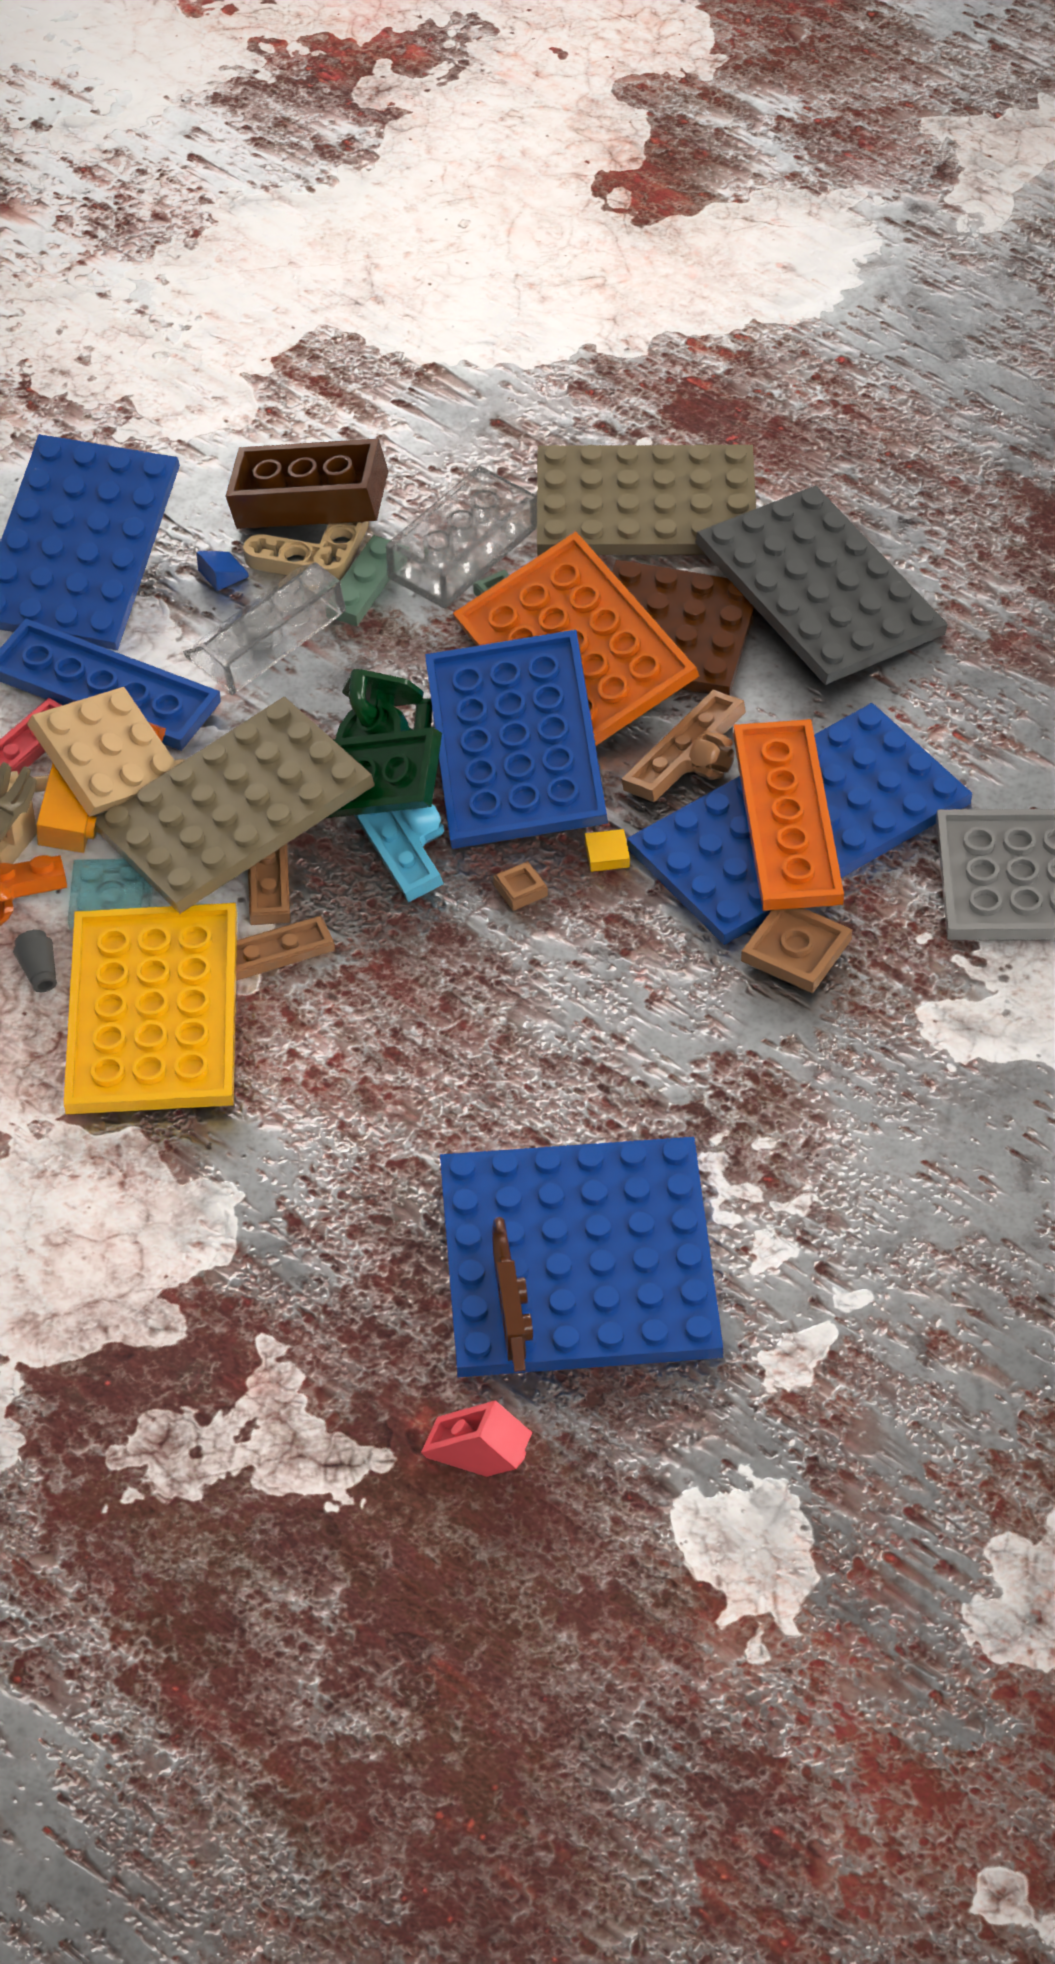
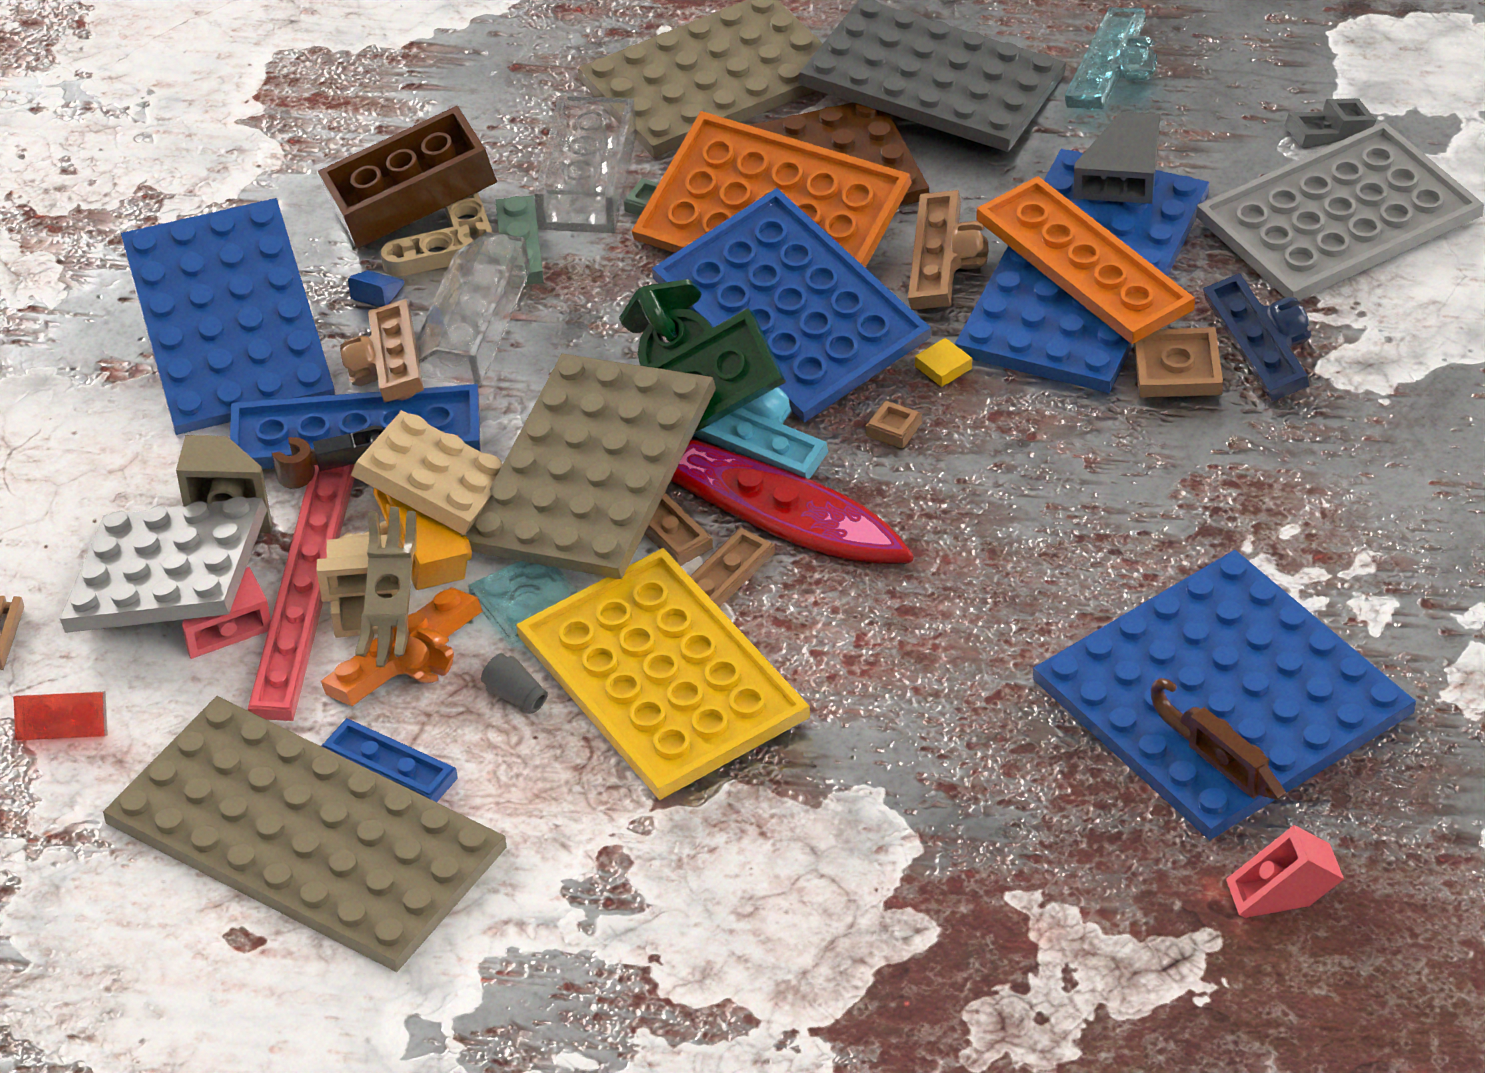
camera: 30 degrees left, 5 degrees down
none -> piece [271,425,385,489]
none -> medium nougat plate [340,299,424,403]
none -> red piece [671,440,914,564]
none -> clear light blue plate [1064,7,1157,110]
none -> dark grey slope [1073,111,1161,204]
none -> dark blue plate [1203,273,1311,402]

